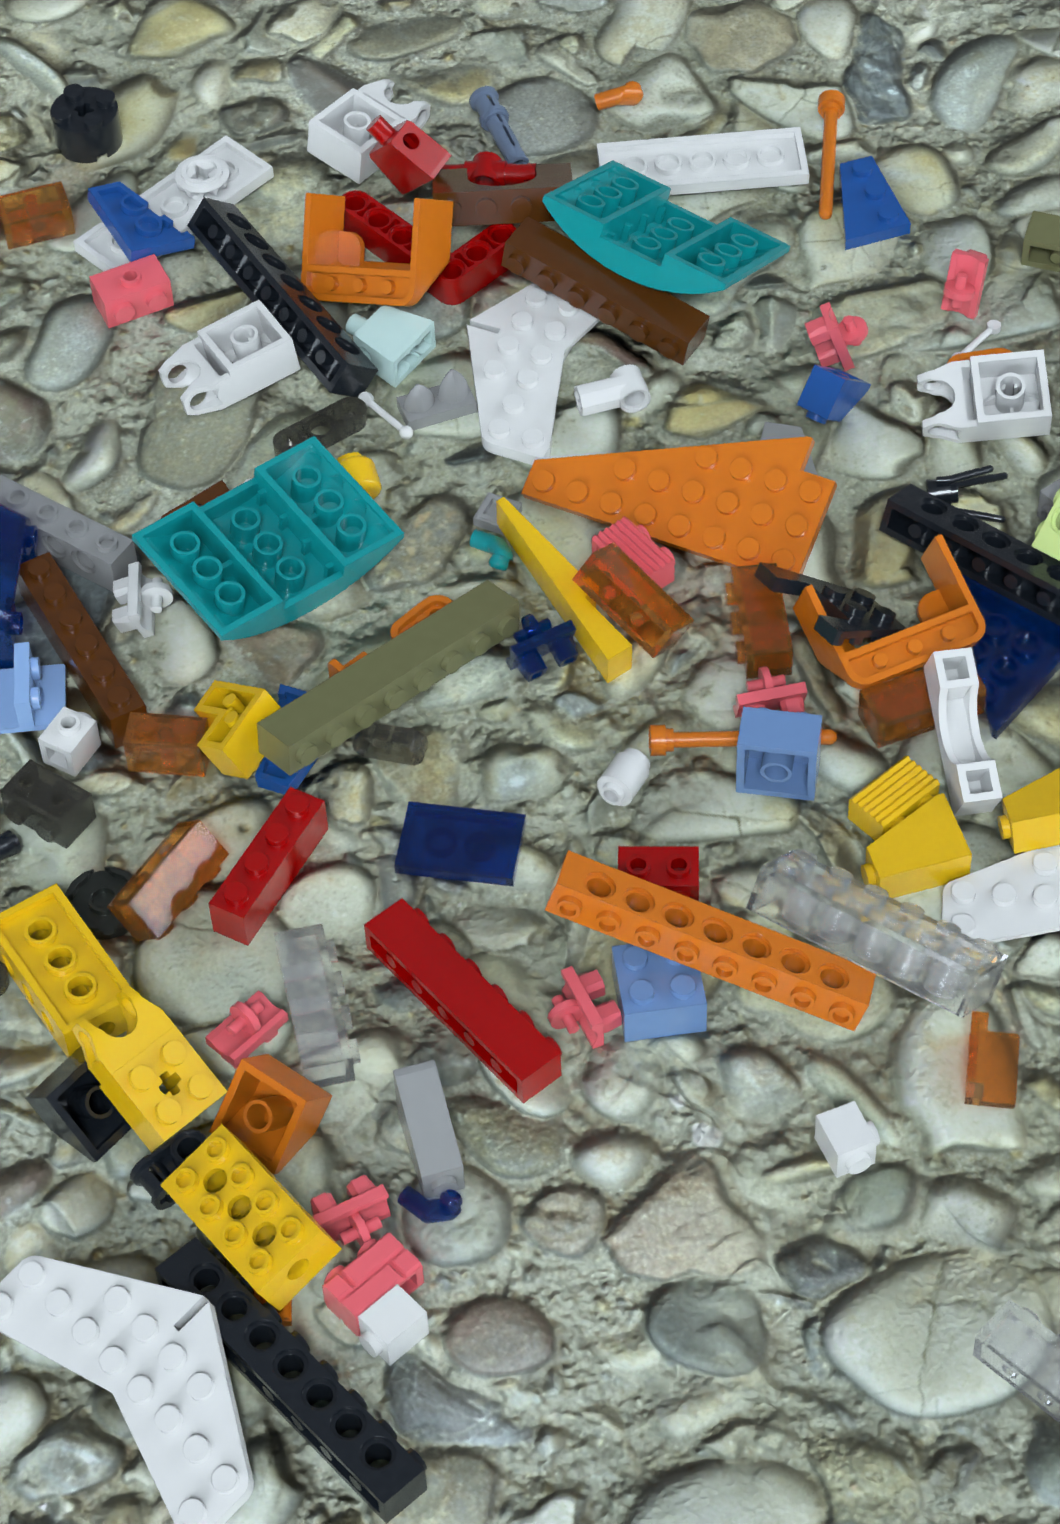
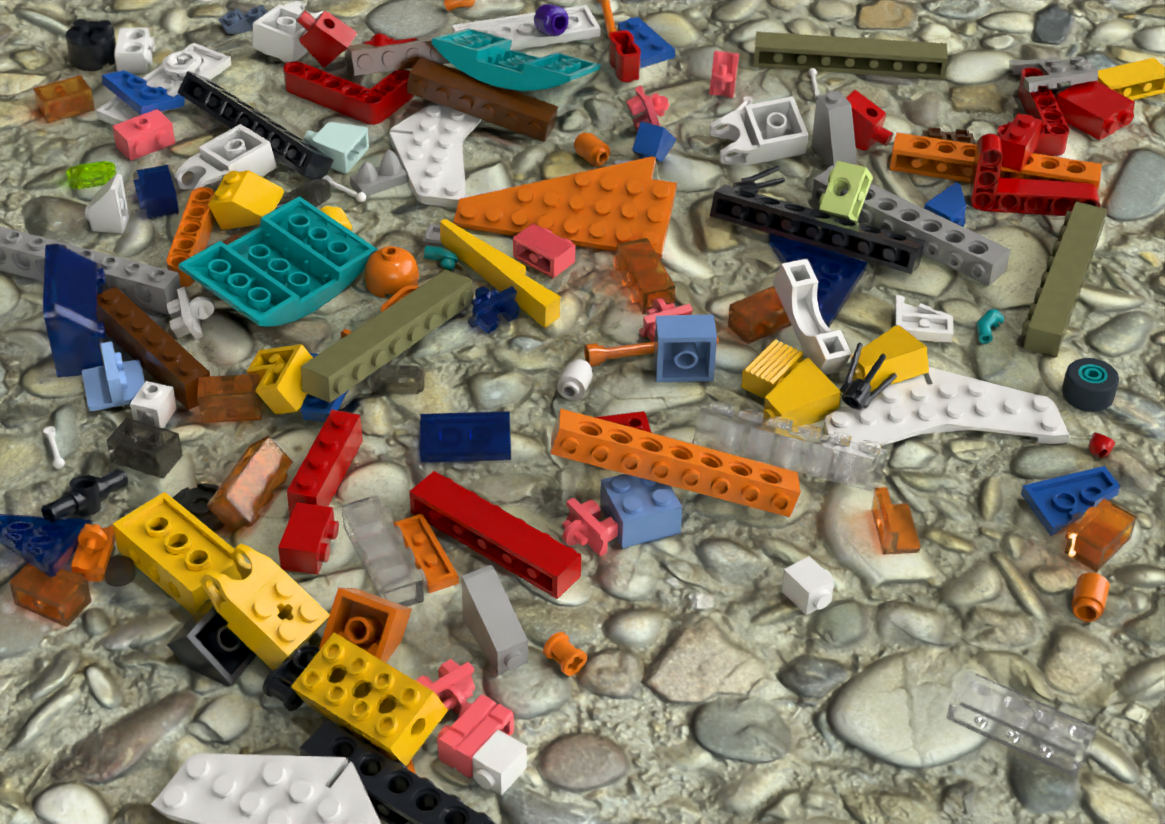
camera: 15 degrees left, 10 degrees down
coral hips [205,990,289,1069] -> none
orange windscreen [301,193,453,307] -> none
clear blue arm [397,1186,463,1224] -> none
sand blue pin [469,86,529,164] -> none
clear orange brick [572,542,695,658] -> none
white piece [574,364,651,416] -> none
black wing [754,562,907,646] -> none
orange windscreen [793,534,986,689] -> none
none -> clear neon green beam [66,161,117,189]
none -> white slope [85,174,129,233]
none -> white brick [114,27,155,74]
none -> clear blue brick [133,165,179,219]
none -> orange beam [166,187,216,288]
none -> yellow slope [208,170,284,230]
none -> sand blue slope [218,4,268,34]
none -> red brick [278,502,339,575]
none -> orange cylinder [364,246,419,298]
none -> orange tile [393,513,459,594]
none -> dark purple head [534,3,569,37]
none -> orange bush [543,632,587,676]
none -> orange brick [574,133,610,167]
none -> red brick [609,30,641,83]
none -> black plant [840,342,897,410]

